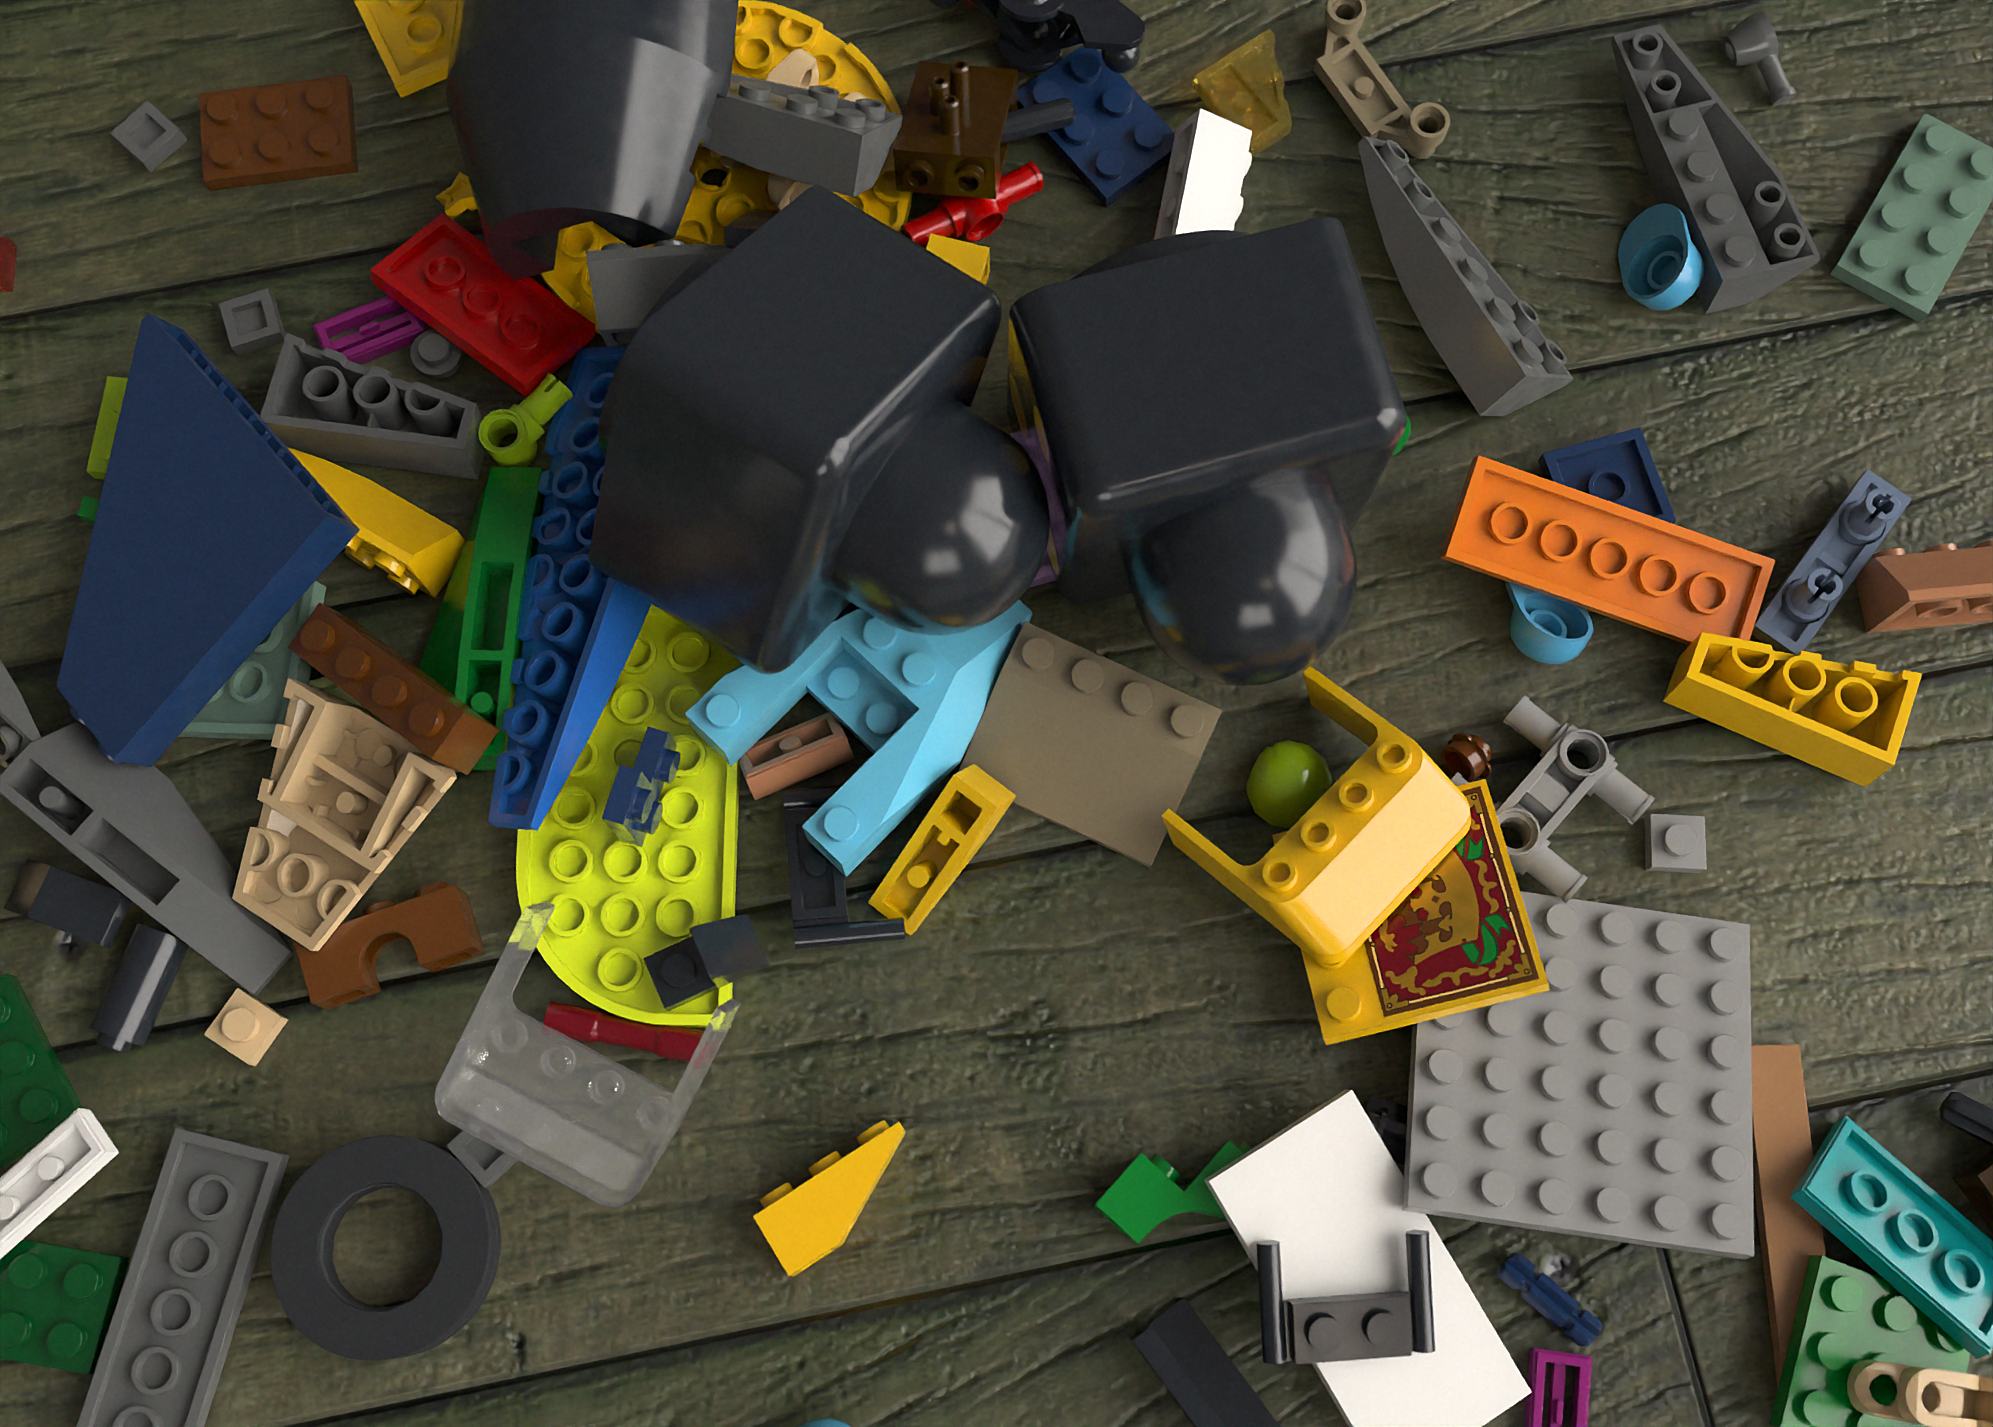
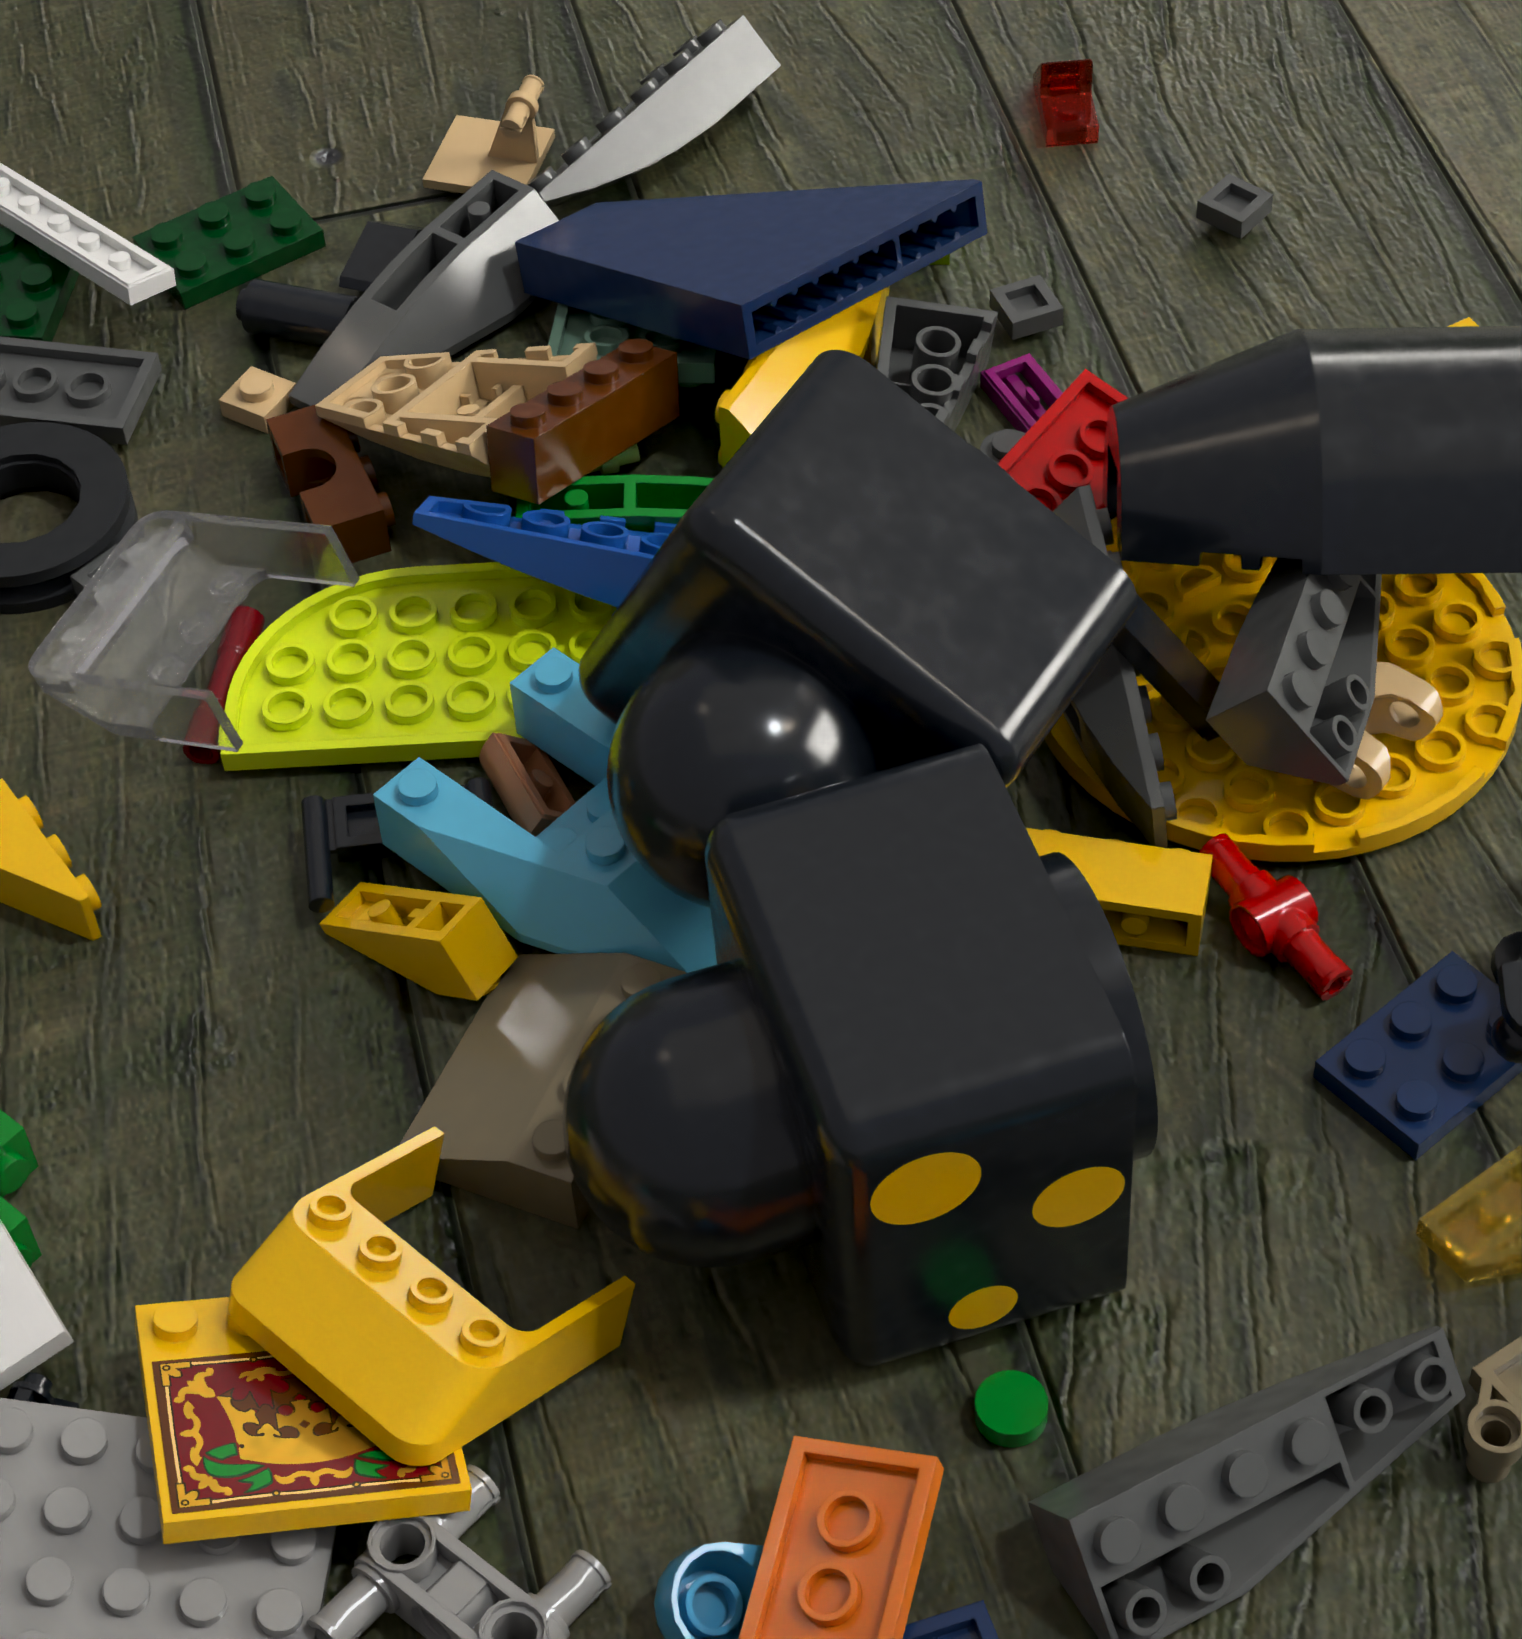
camera: 90 degrees right, 25 degrees down
reddish brown plate [199,75,358,191] -> none
dark blue plate [602,727,680,847] -> none
black slope [643,913,770,1011] -> none
dark brown piece [893,60,1076,199] -> none
white brick [1154,108,1252,240] -> none
lime hair [1246,740,1332,829] -> none
reddish brown plate [1441,732,1492,783] -> none

